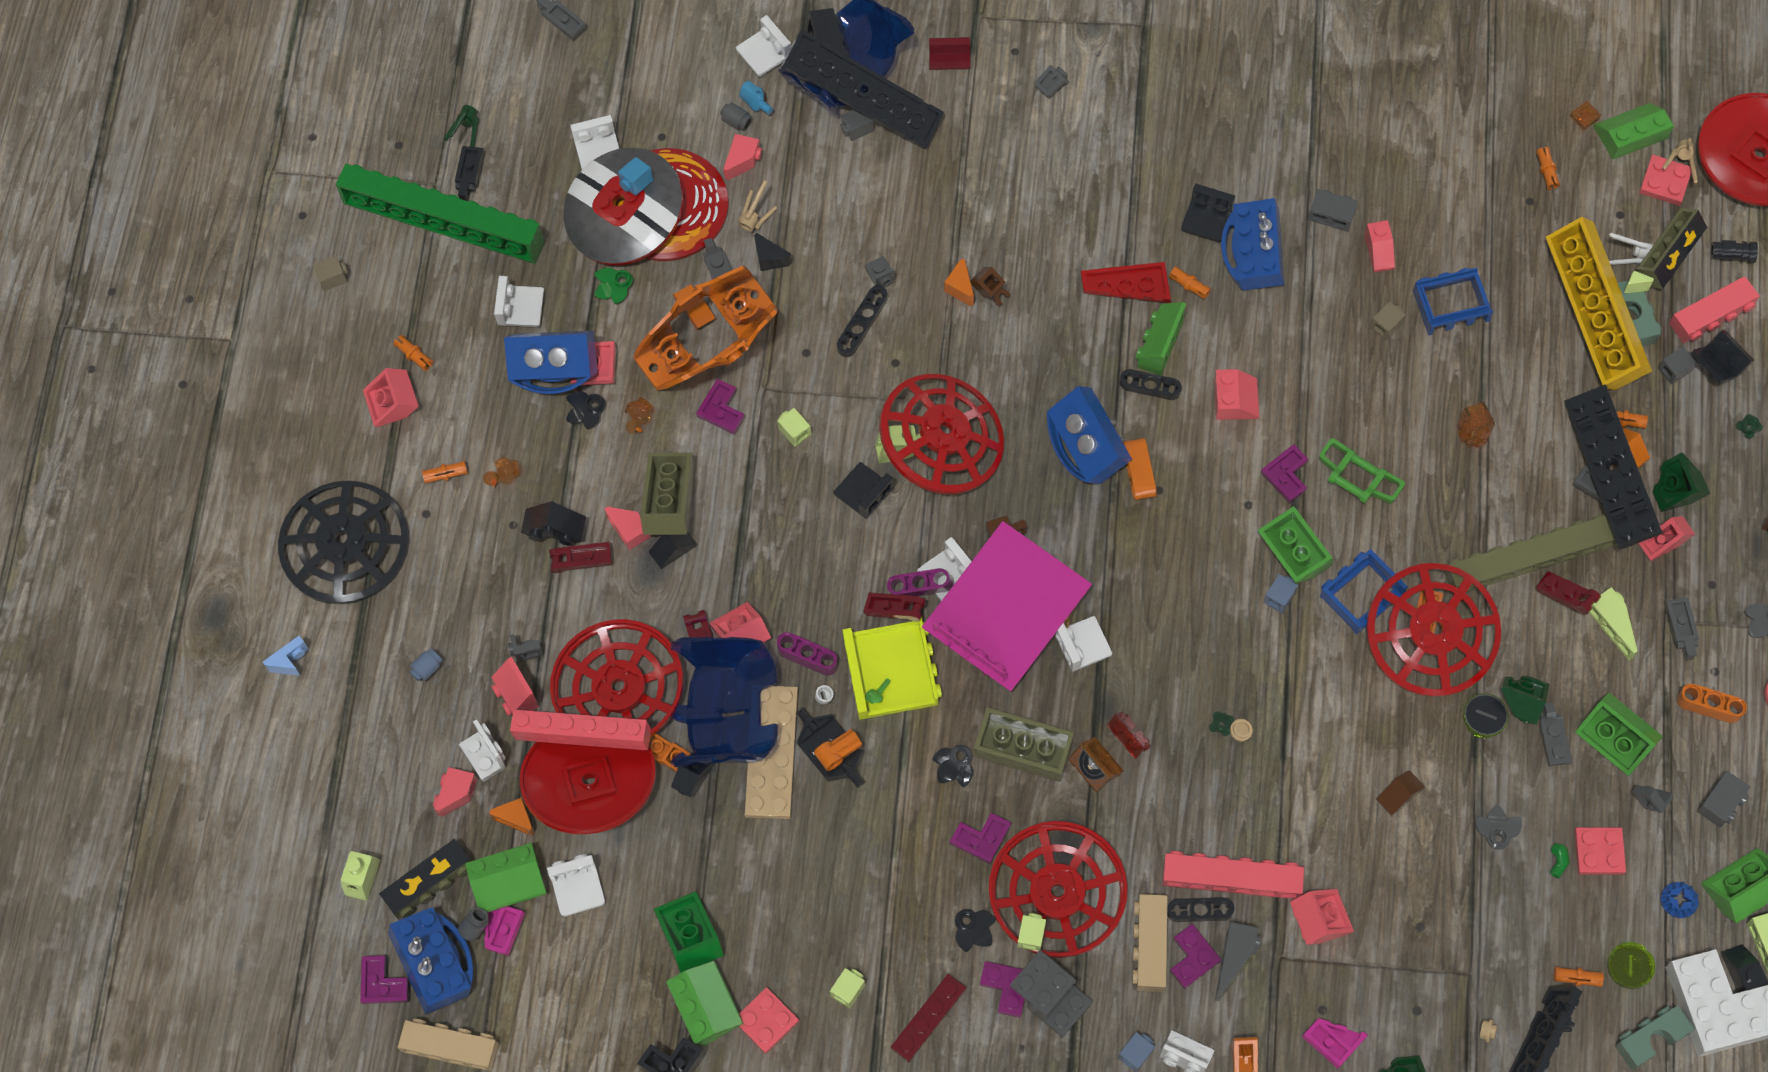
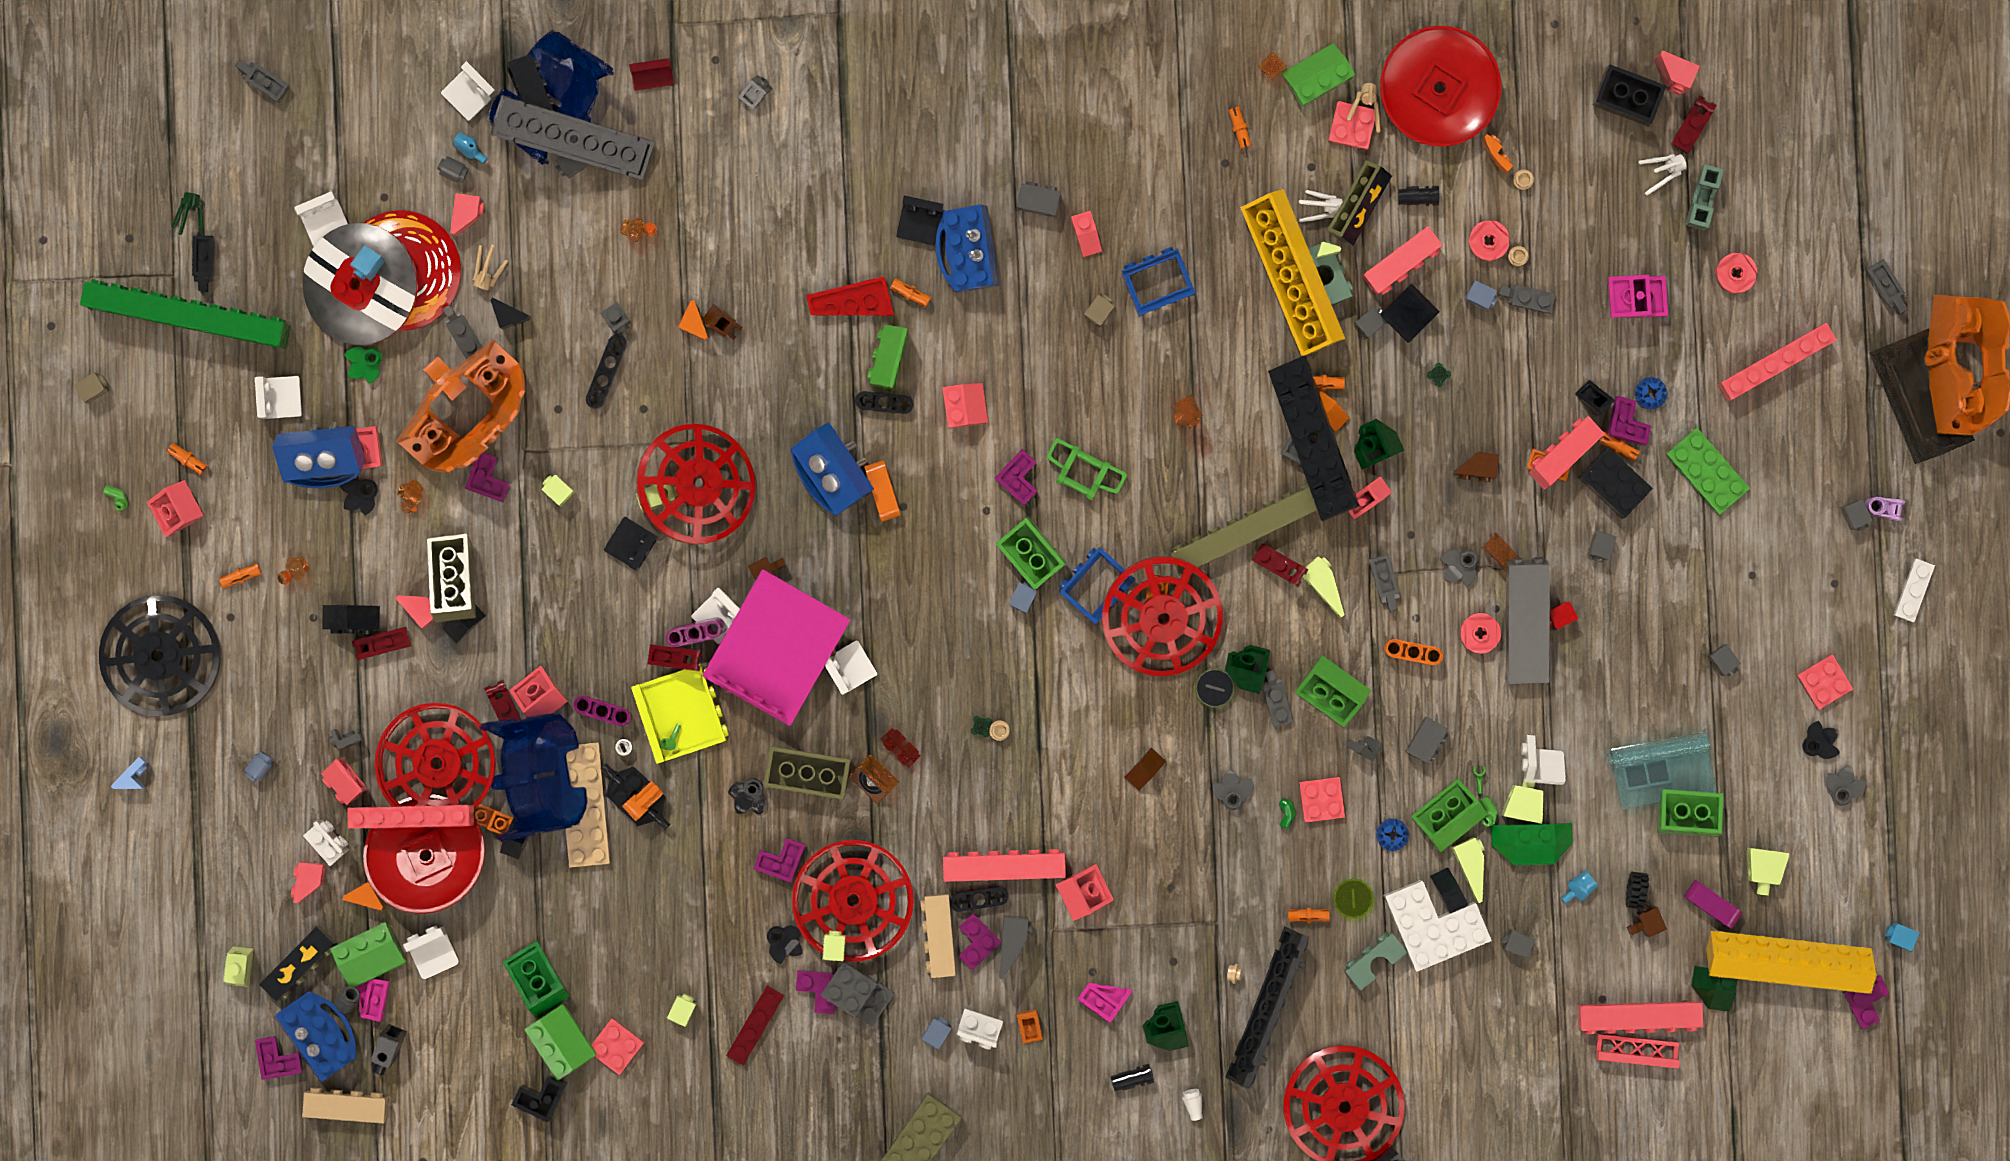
camera: 20 degrees left, 20 degrees up
none -> bright green arm [103,485,128,511]
none -> black torso [371,1024,407,1075]
none -> clear orange animal [621,218,657,243]

